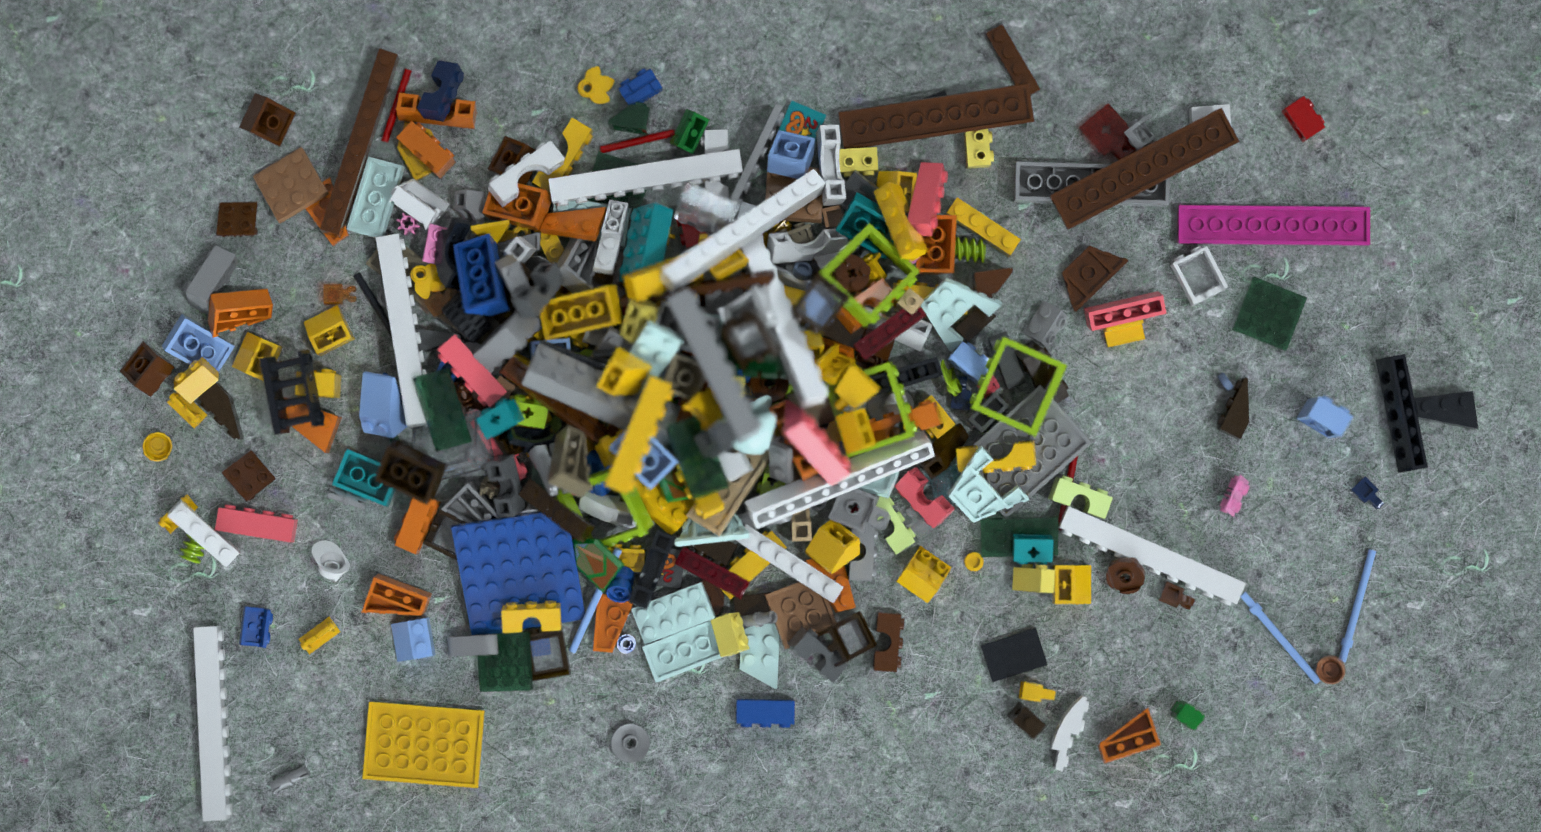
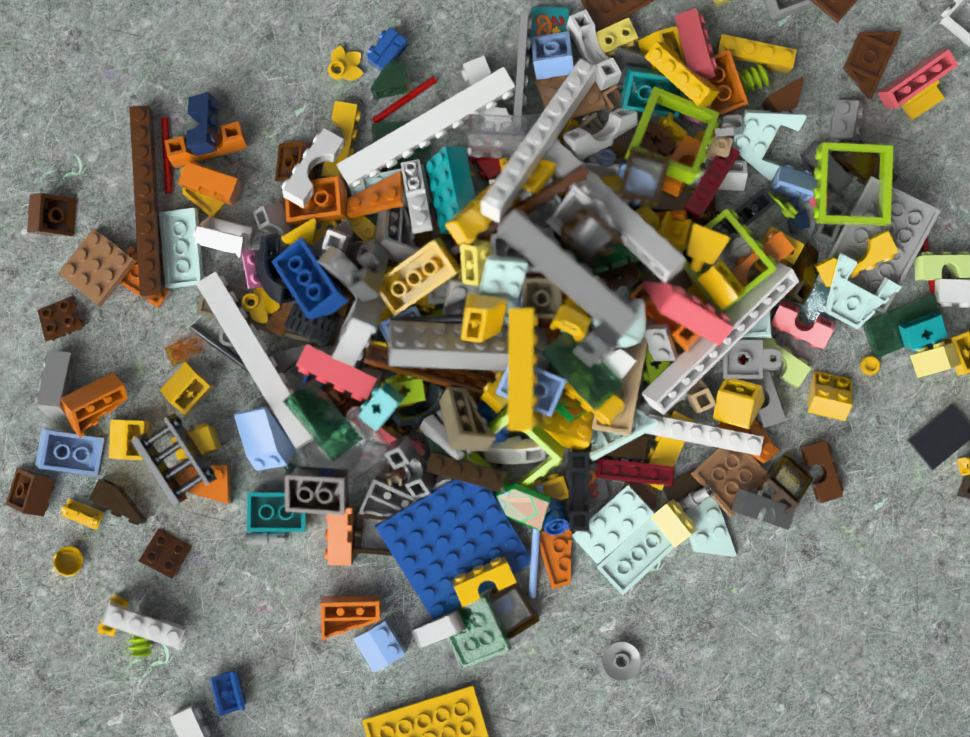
camera: 30 degrees left, 0 degrees up
yellow brick [174,357,219,404] -> none
coral brick [215,504,298,542] -> none
yellow hinge [298,616,341,655] -> none
white piece [312,540,350,582] -> none
bright pink gear [397,213,421,236] -> none
plate [617,634,636,653] -> none
green brick [670,109,709,154] -> none
blue brick [736,699,795,728] -> none
dark brown tile [955,308,996,342] -> none
none -> light grey bracket [715,115,744,137]

